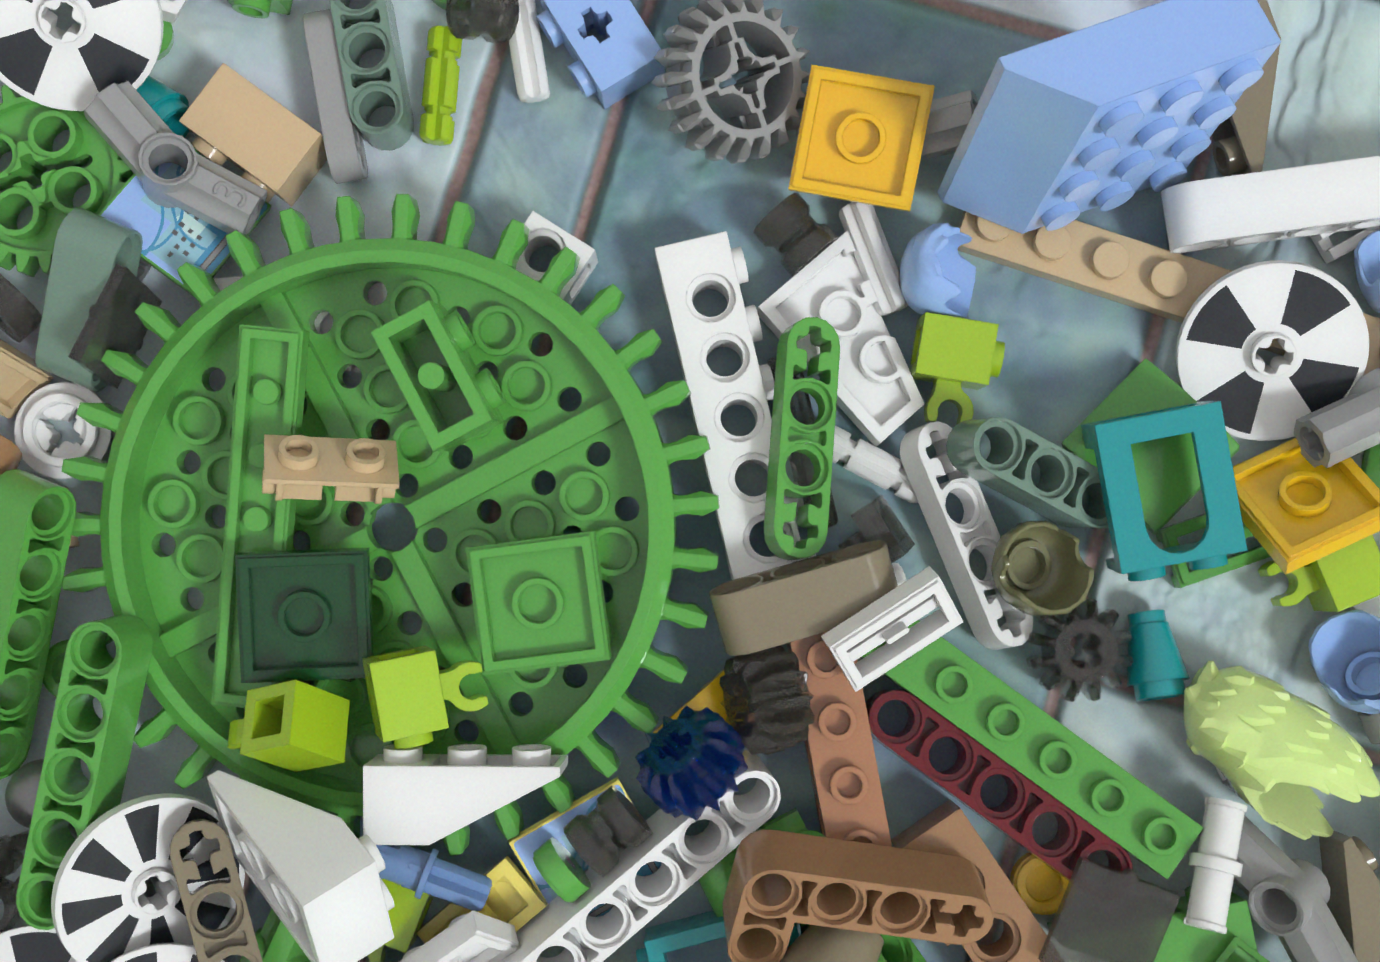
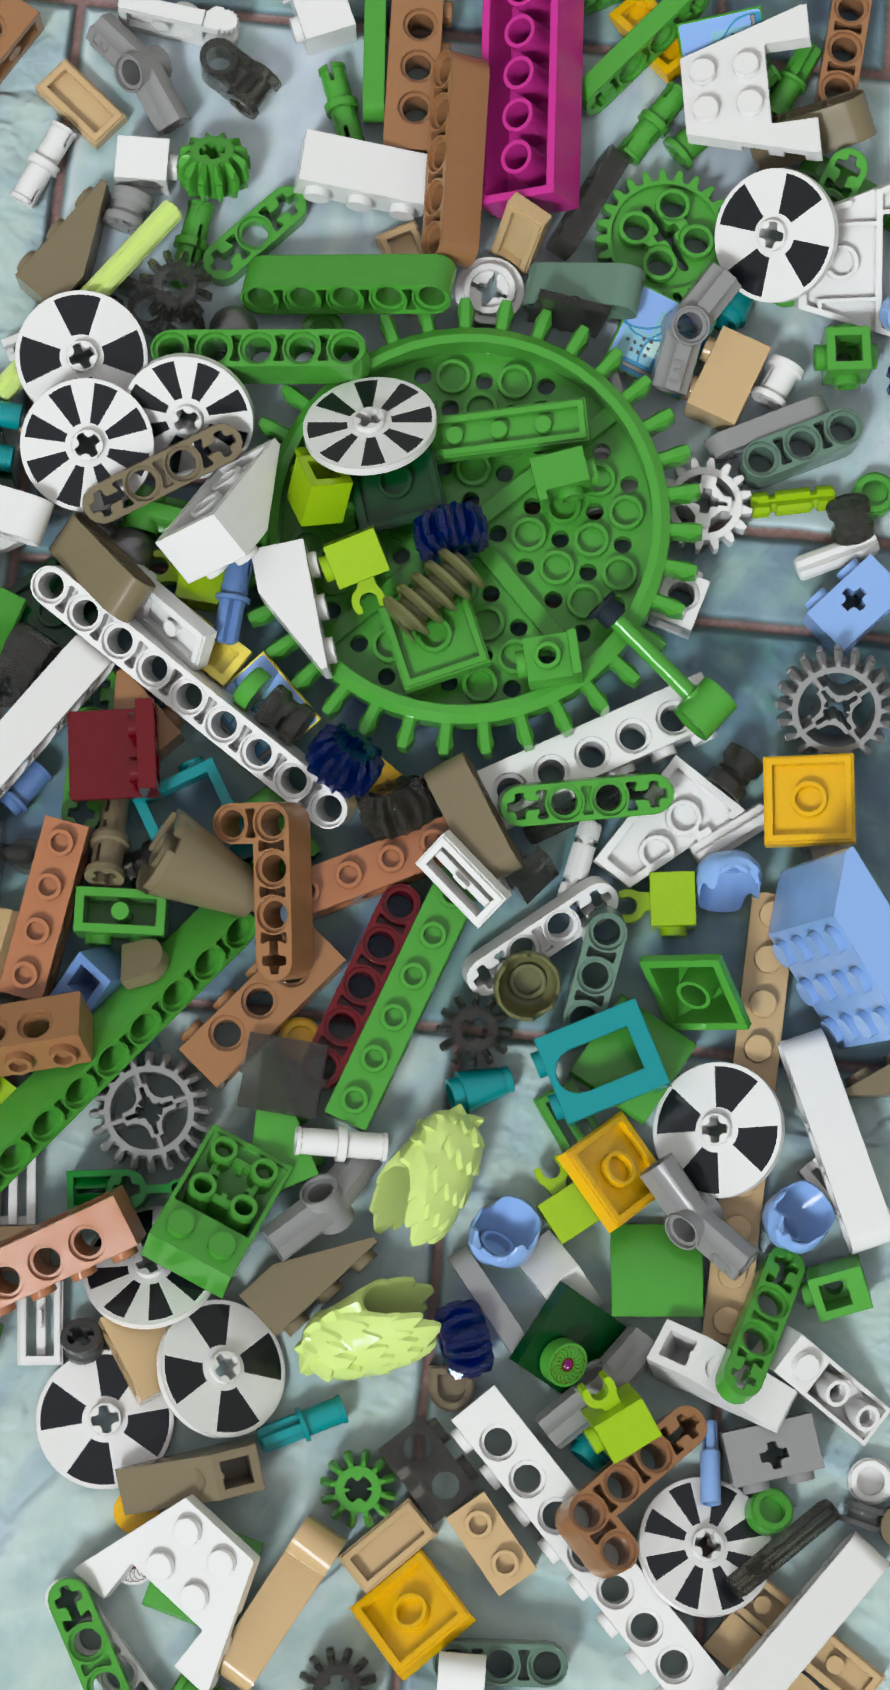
camera: 80 degrees right, 5 degrees down
tan hinge [262,434,399,504] -> none
bright green brick [371,300,506,452] -> none
none -> white piece [303,377,438,476]
none -> olive piece [382,548,485,644]
none -> clear blue gear [413,501,489,564]
none -> bright green brick [515,628,584,690]
none -> bright green brick [529,445,600,513]
none -> bright green piece [587,591,738,741]
none -> bright green slope [638,954,752,1030]
none -> white gear [665,457,752,555]
none -> white bush [751,354,805,411]

